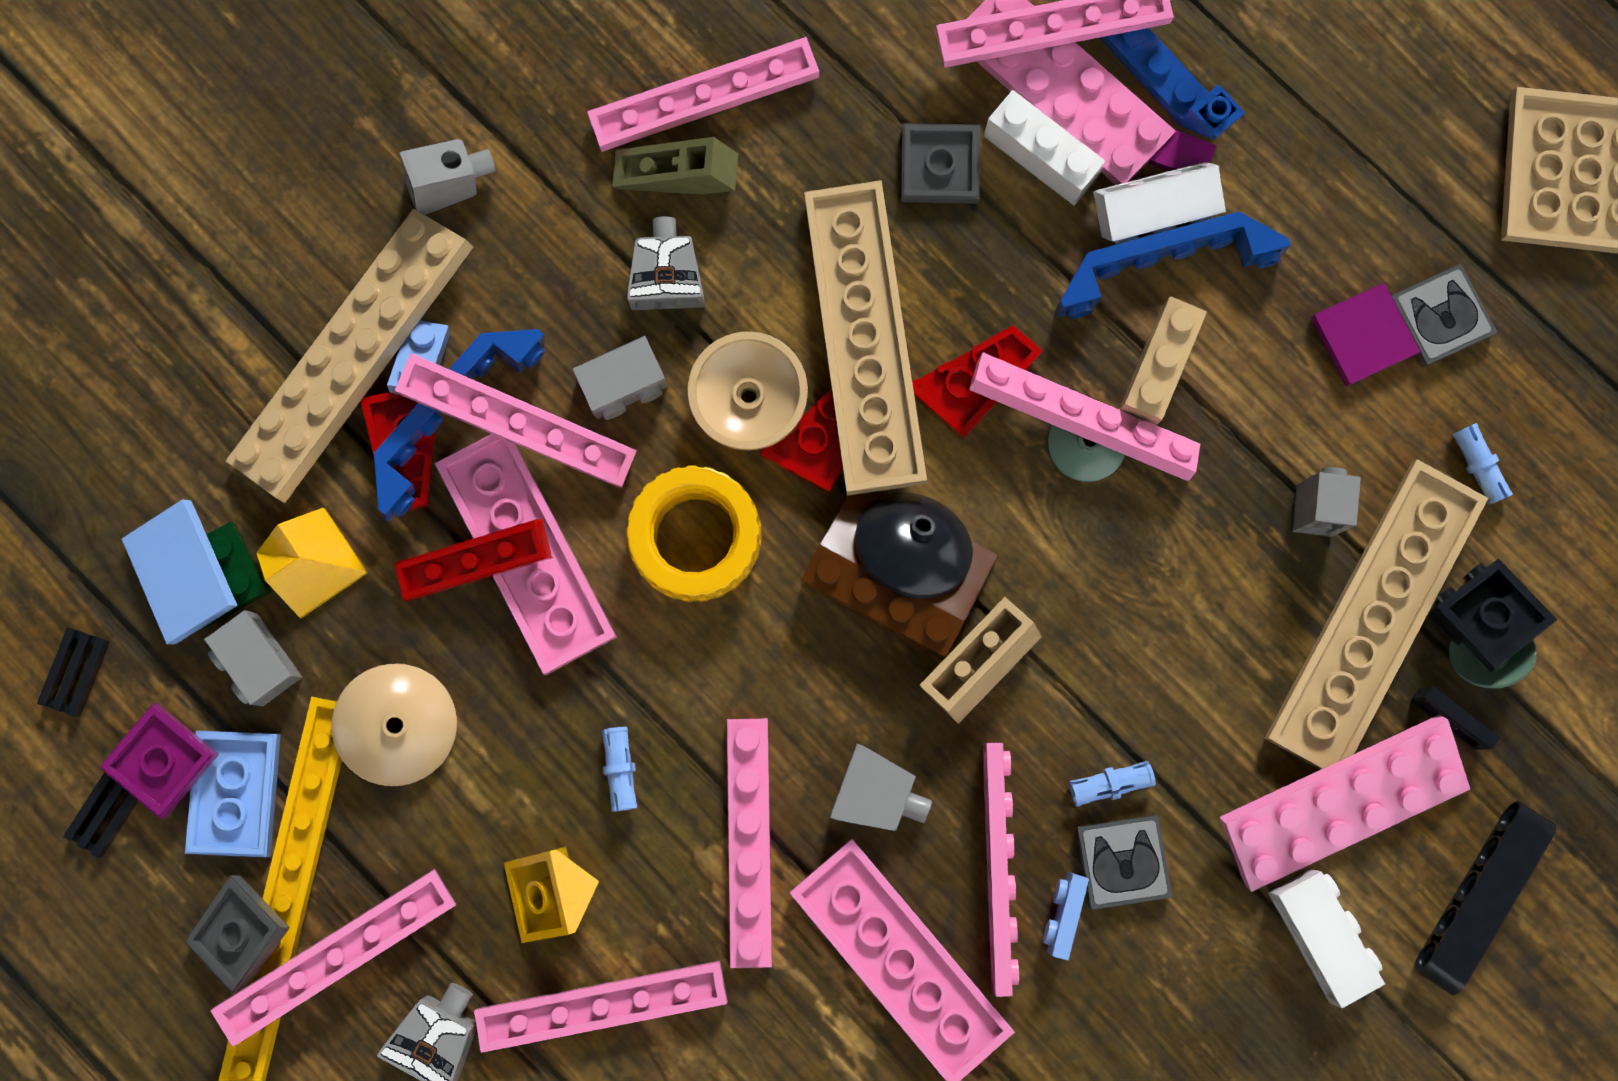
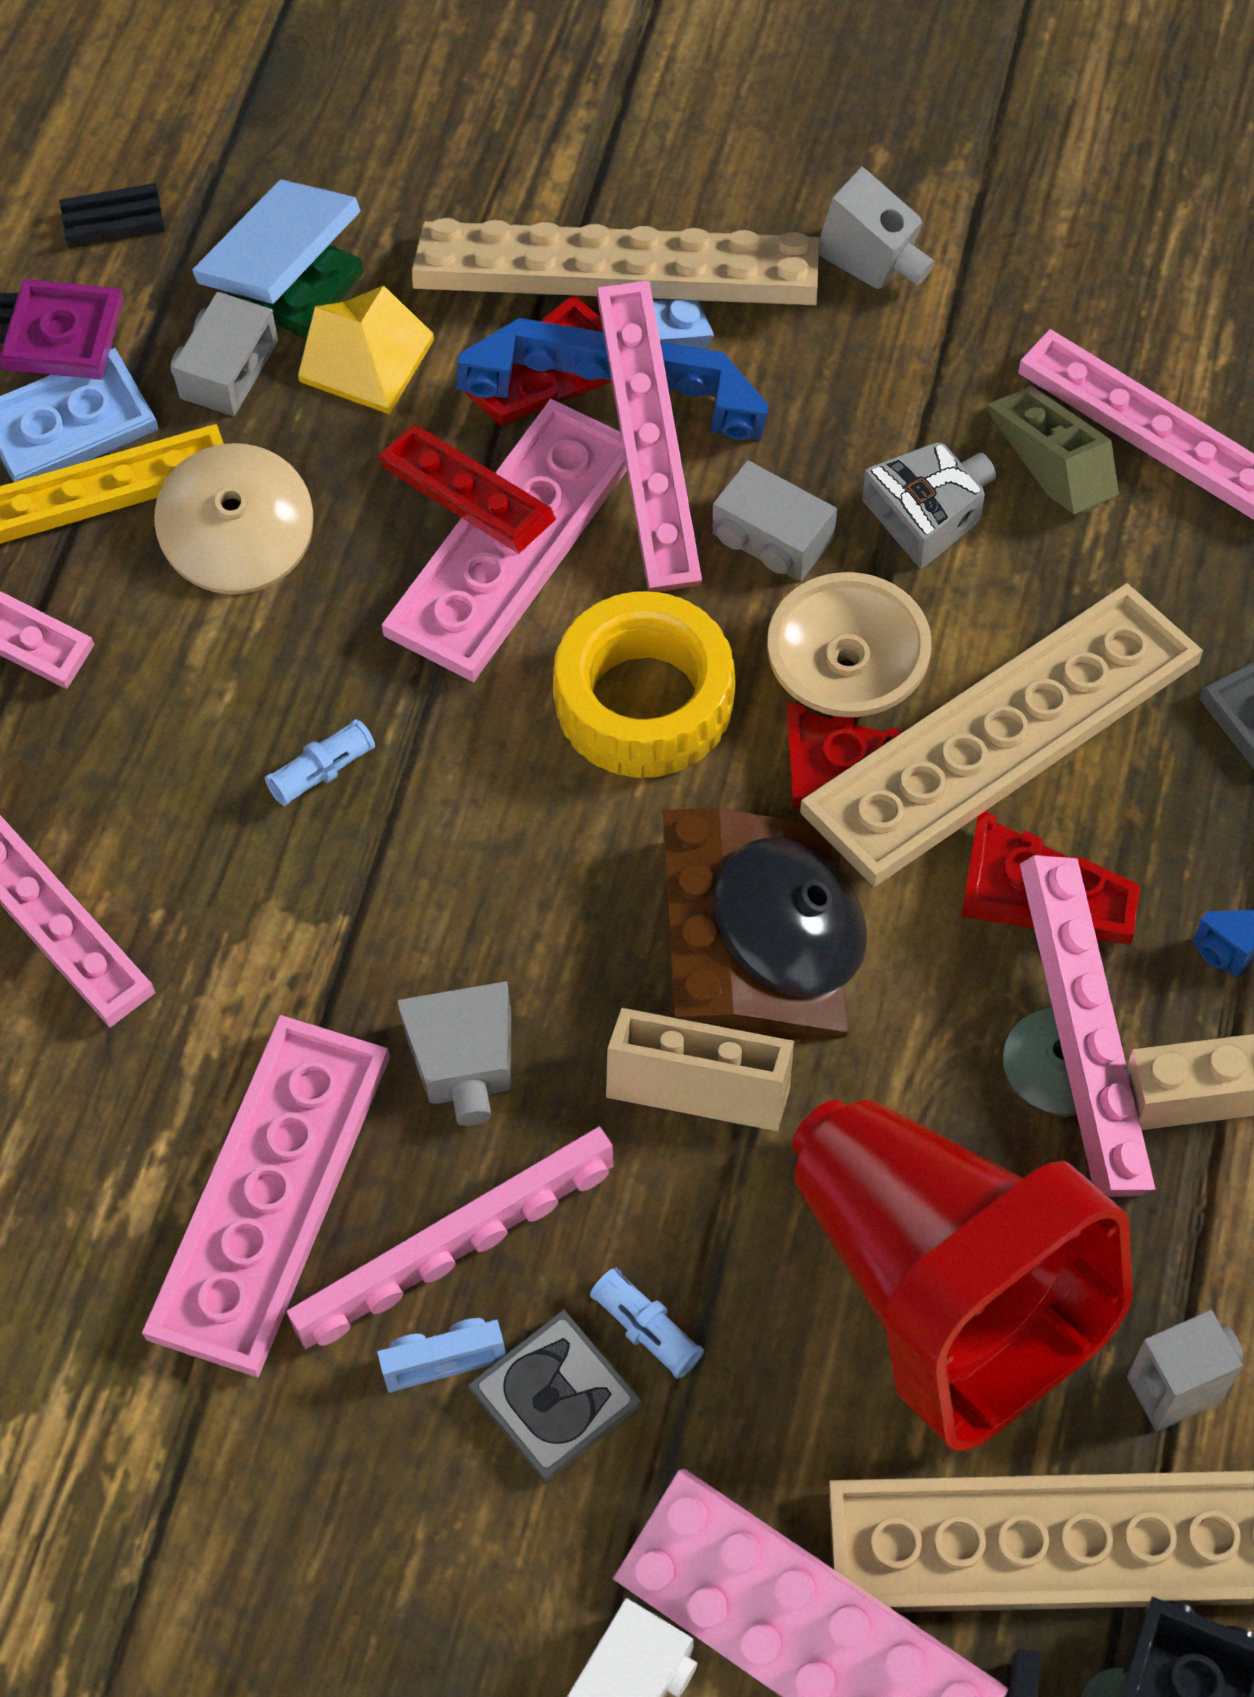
camera: 60 degrees right, 20 degrees down
yellow slope [504,847,599,943] -> none
bright pink plate [727,718,772,968] -> none
none -> red cone [792,1099,1133,1451]

